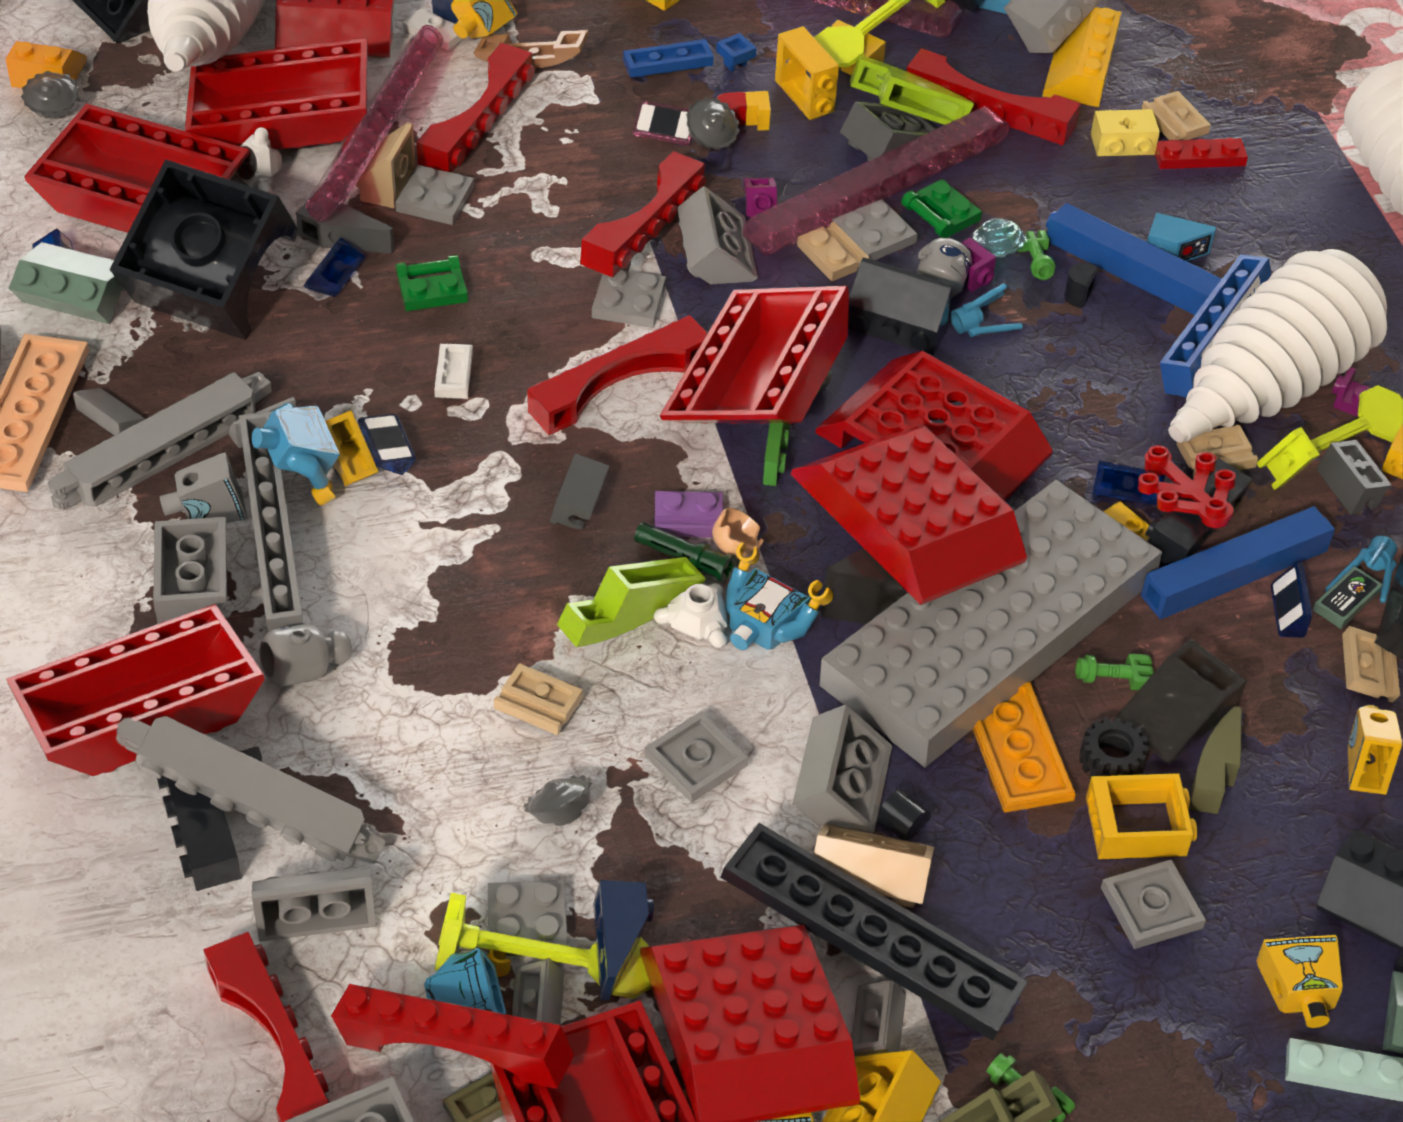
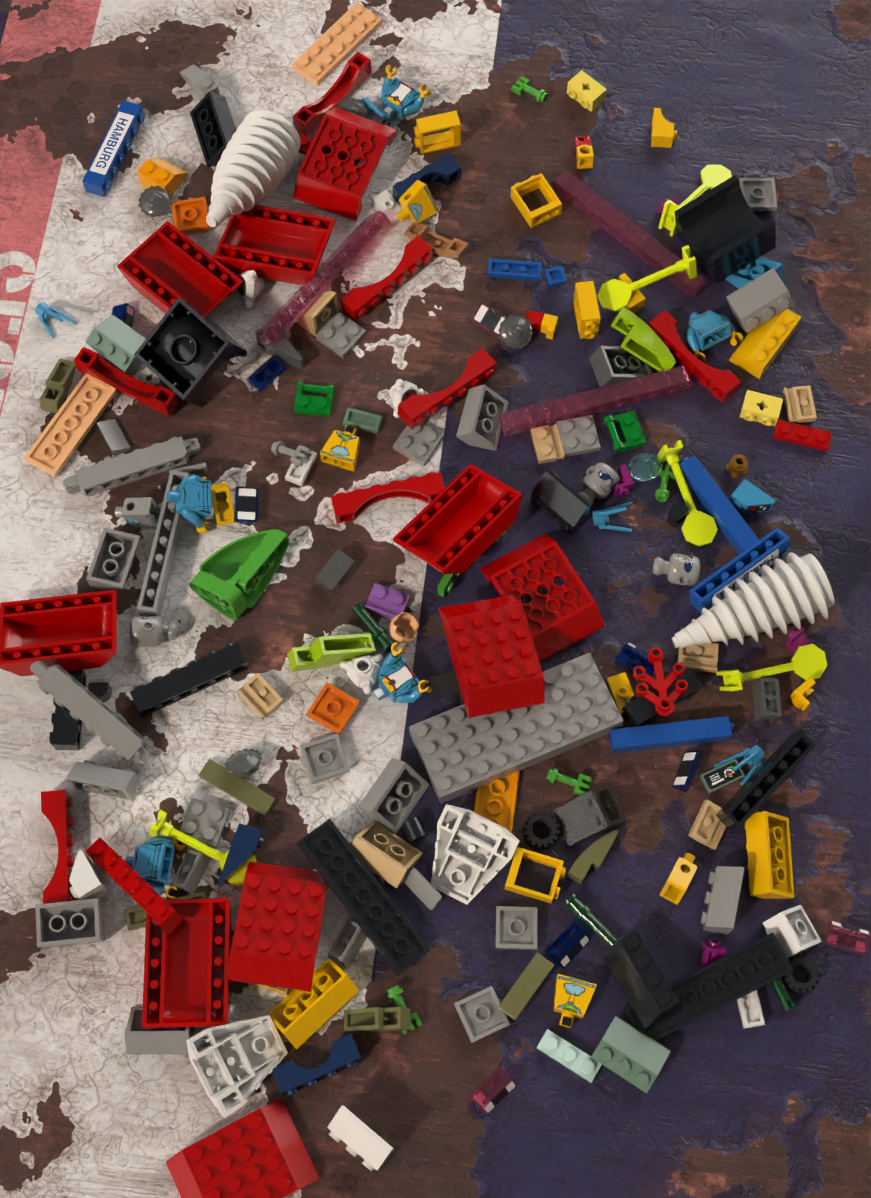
camera: 25 degrees right, 20 degrees up
magenta bracket [743,178,777,217] -> none
none -> white slope [69,850,109,900]
none -> red arch [73,347,179,417]
none -> black brick [130,643,249,718]
none -> orange plate [171,197,211,234]
none -> bright green panel [189,529,290,620]
none -> olive tile [198,759,276,817]
none -> light grey hinge [271,441,311,466]
none -> orange plate [306,682,361,736]
none -> yellow torso [320,425,360,472]
none -> sand green tile [342,408,383,435]
none -> white rock [390,379,424,418]
none -> light grey slope [404,868,442,910]
none -> white wedge [431,804,520,905]
none -> light grey plate [454,986,510,1043]
none -> olive slope [498,952,554,1020]
none -> clear blue slope [545,922,591,969]
none -> dark green pin [563,892,618,948]
none -> light grey piece [652,554,701,586]
none -> neon yellow piece [656,440,718,547]
none -> dark azure torso [687,310,743,362]
none -> pearl gold brick [726,454,748,479]

